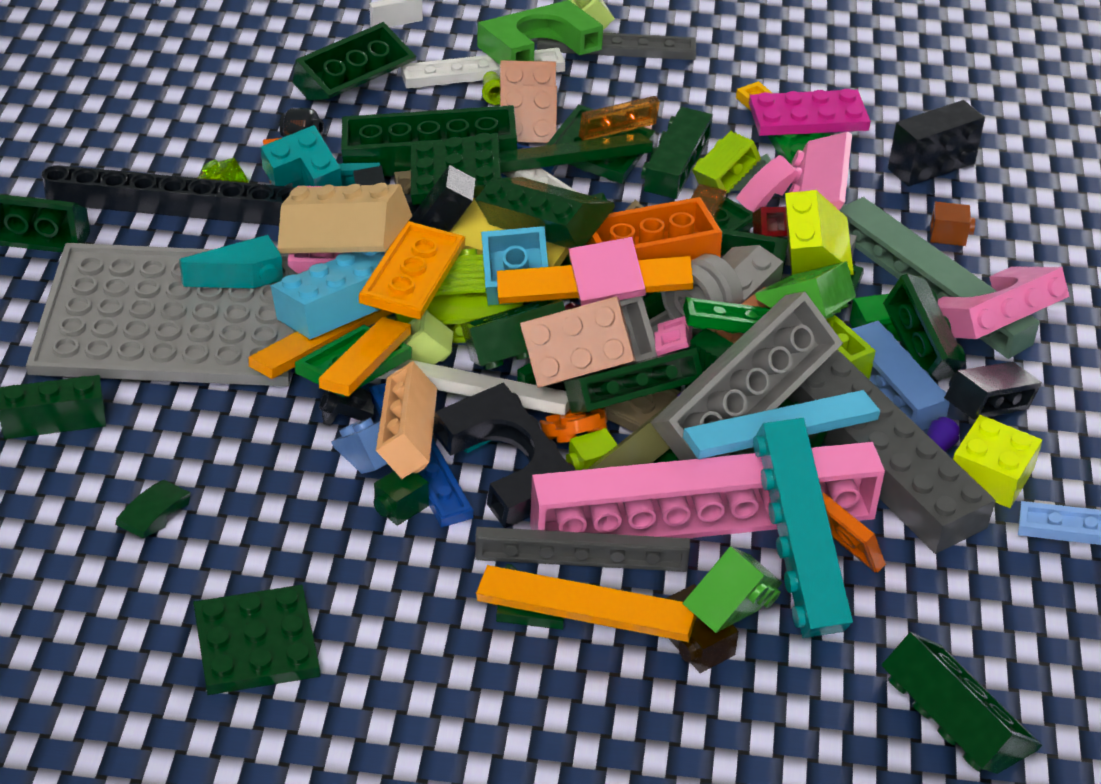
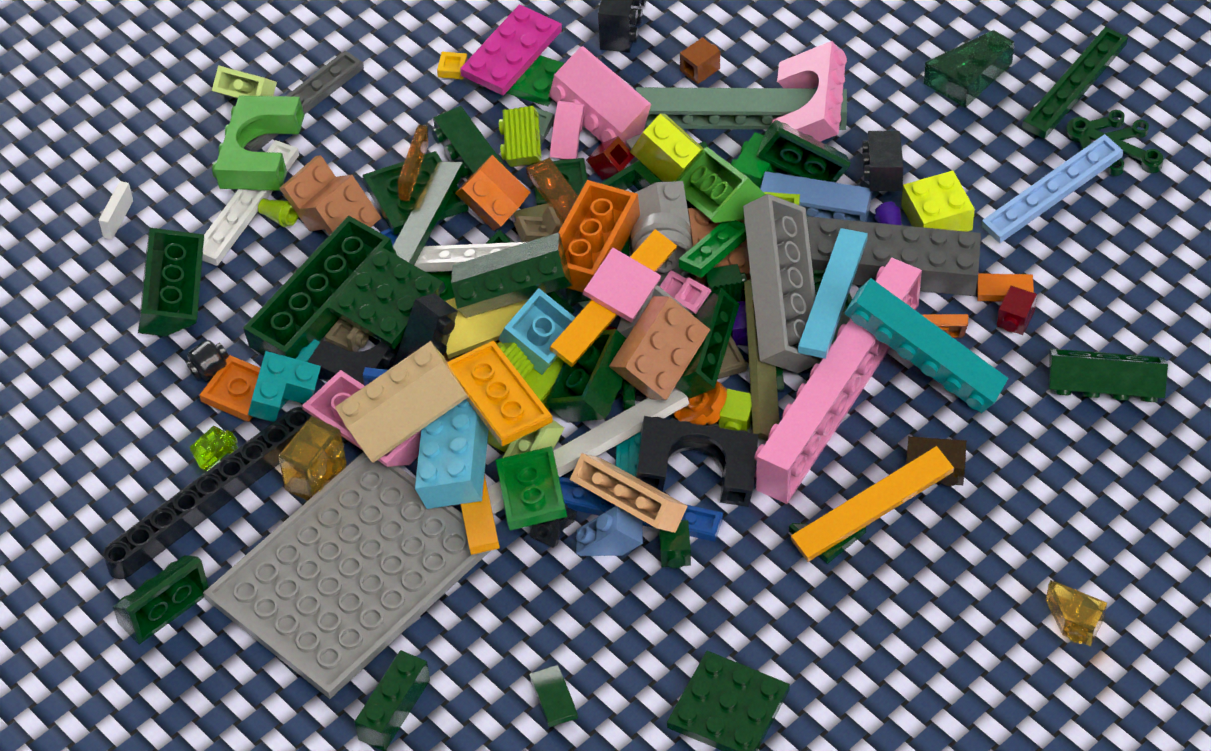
camera: 45 degrees left, 10 degrees up
teal slope [179,235,283,288] -> none
light orange tile [319,317,411,396] -> none
dark grey tile [475,527,690,572] -> none
bright green wedge [682,546,783,633] -> none
none -> clear yellow brick [278,416,346,501]
none -> orange slope [455,155,531,231]
none -> orange tile [977,273,1034,301]
none -> dark red brick [997,285,1037,335]

